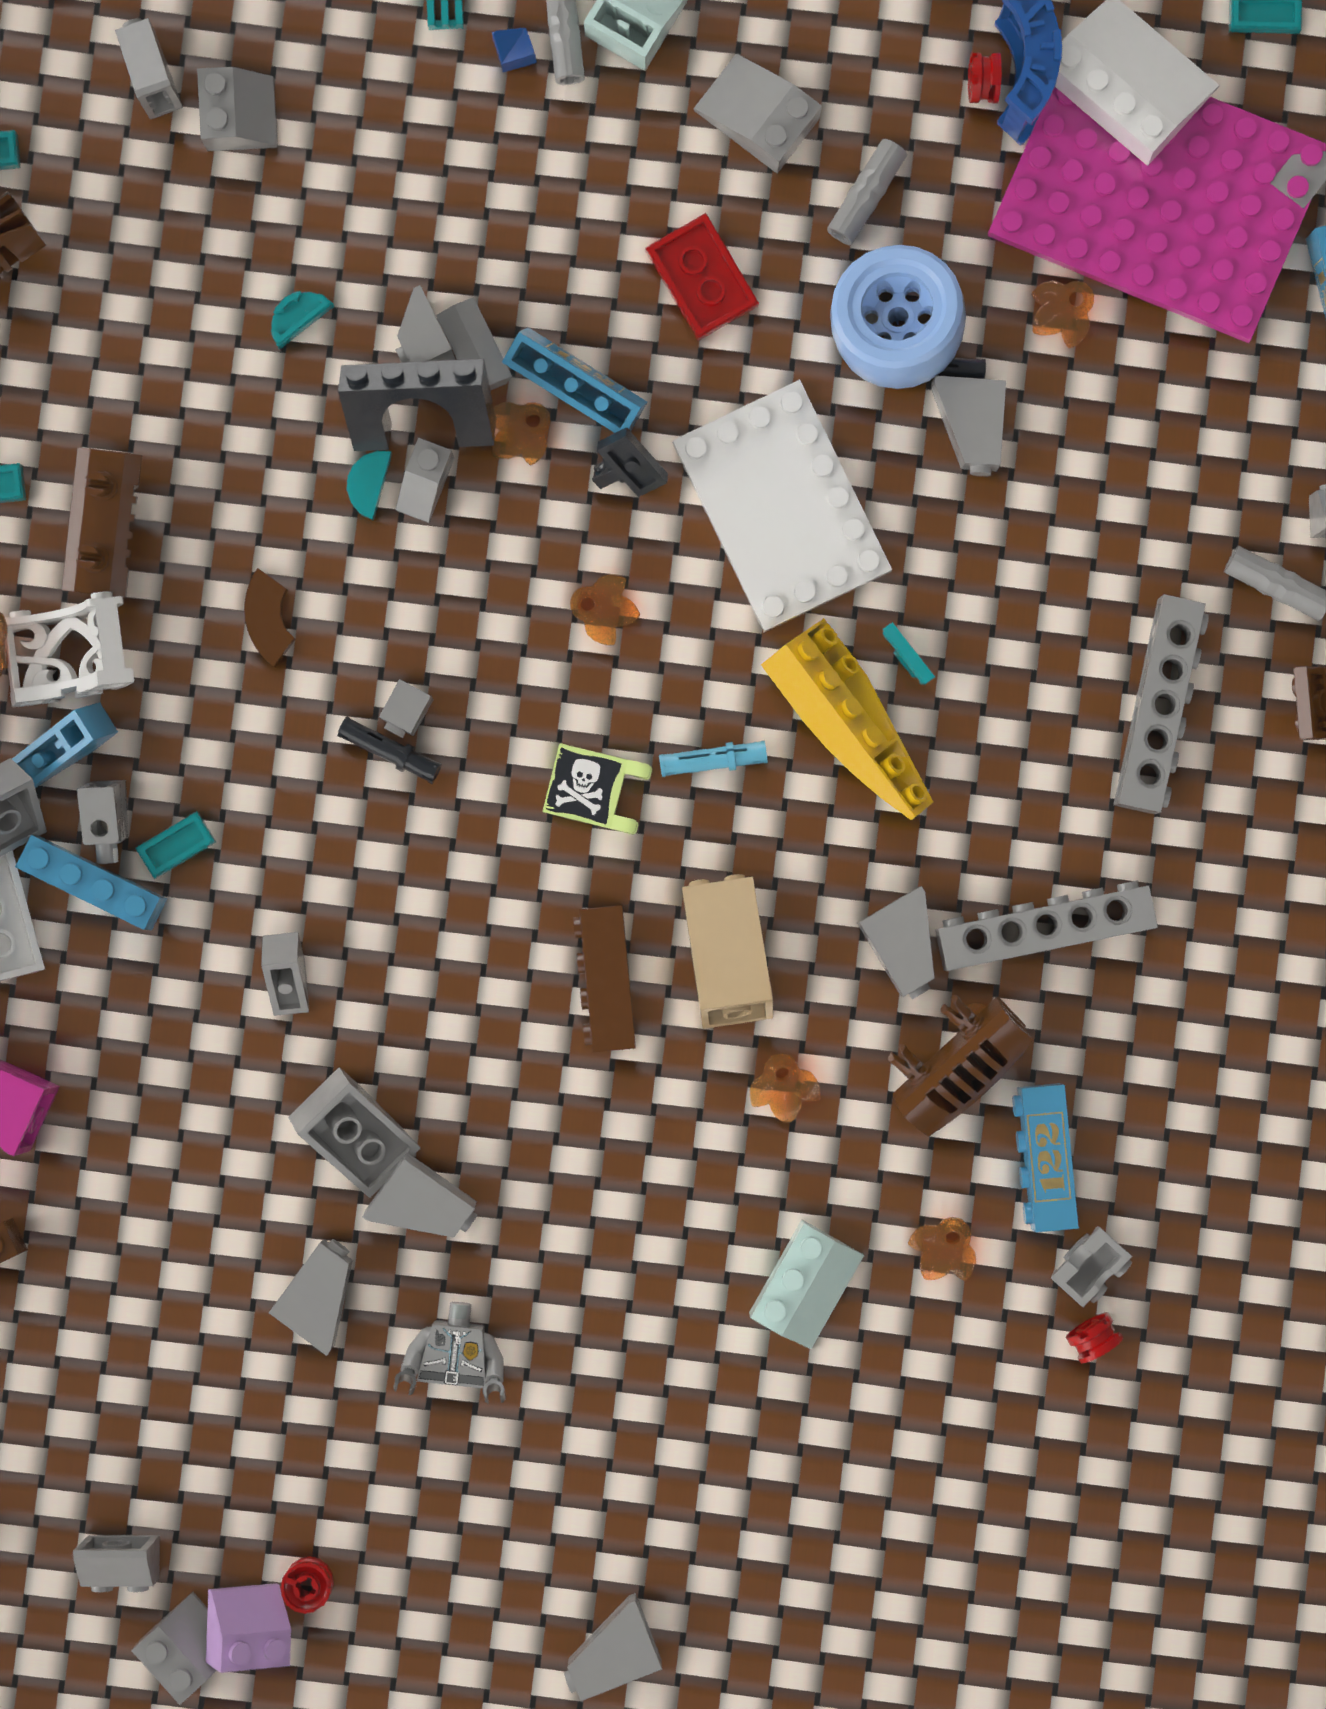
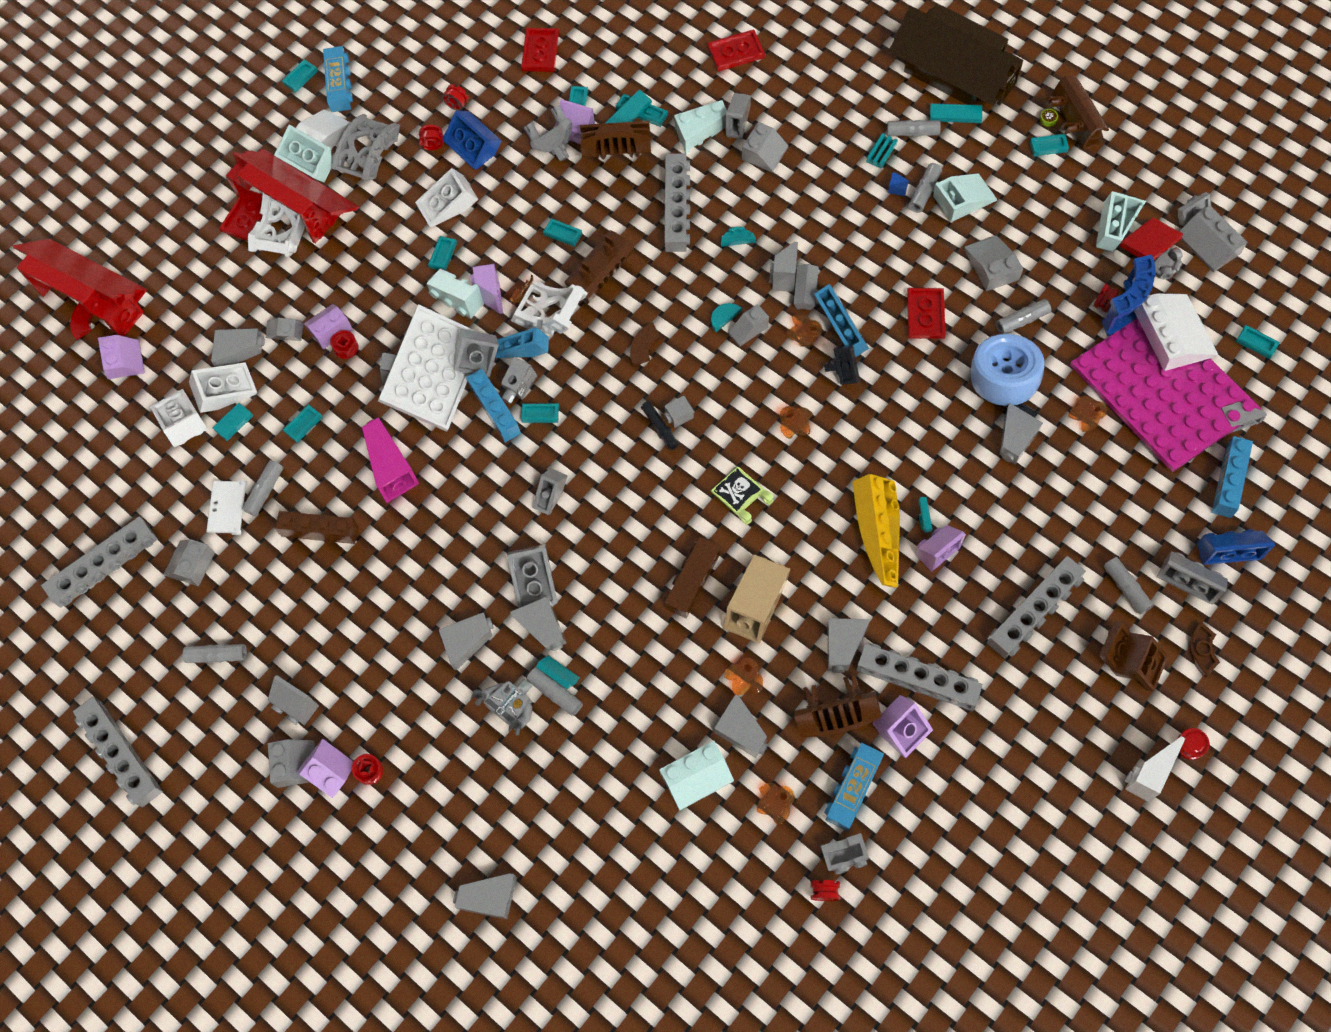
camera: 40 degrees right, 20 degrees down
black arch [338,359,496,451] -> none
medium azure pin [659,740,768,777] -> none
white plate [672,380,892,632] -> none
none -> light grey axle [526,667,583,716]
none -> teal tile [536,655,580,689]
none -> light grey brick [665,153,690,252]
none -> light aqua wedge [674,100,727,154]
none -> light grey slope [714,694,768,758]
none -> lavender slope [873,695,933,758]
none -> lavender slope [916,525,966,572]

